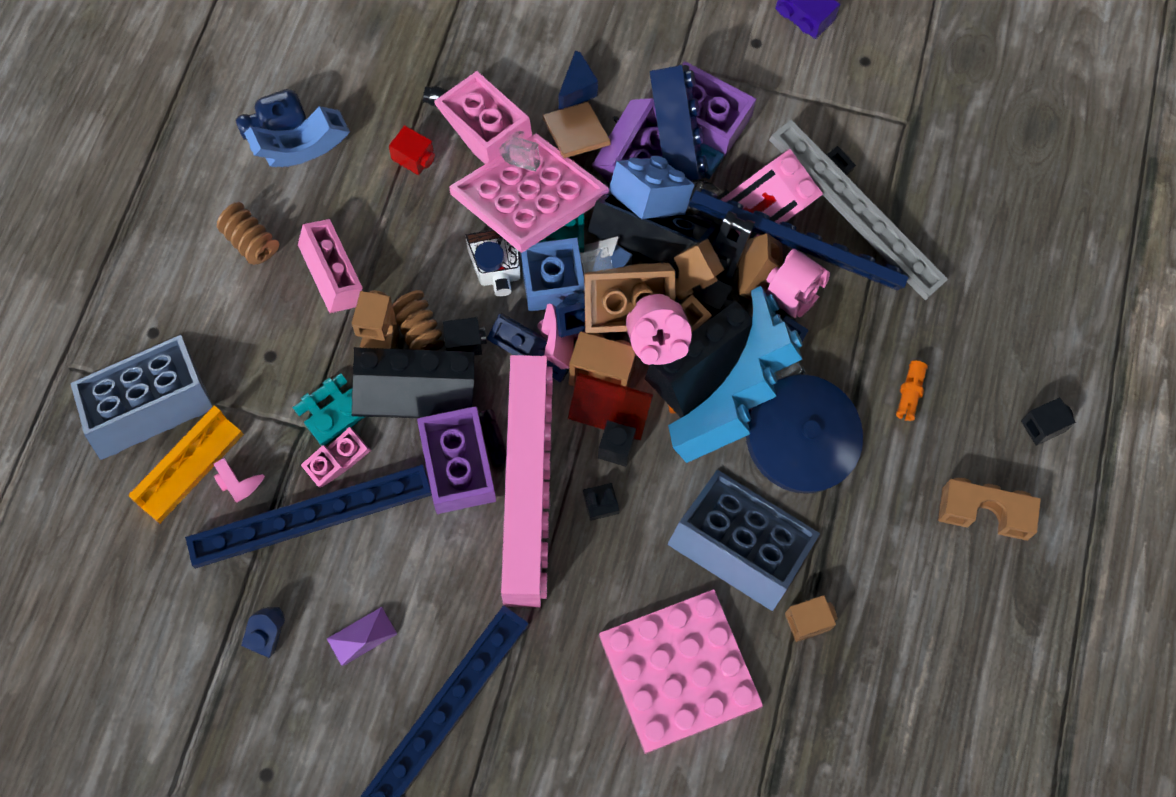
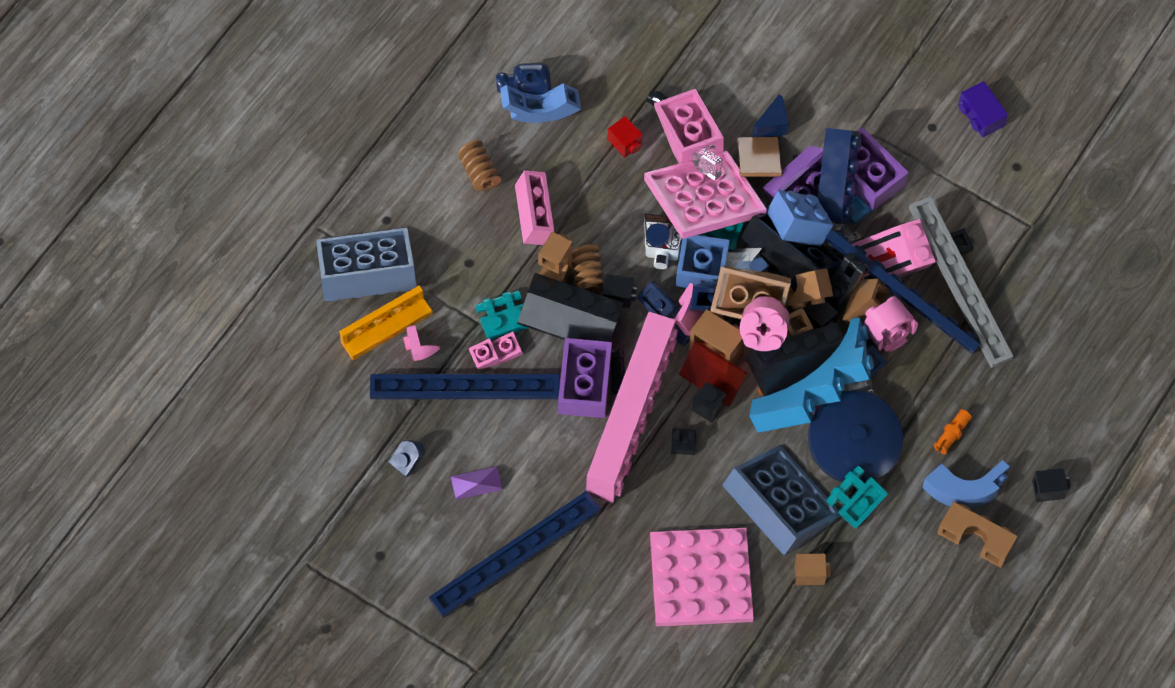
camera: 20 degrees right, 5 degrees down
none -> teal plate [826,466,888,529]
none -> medium blue arch [922,460,1010,508]

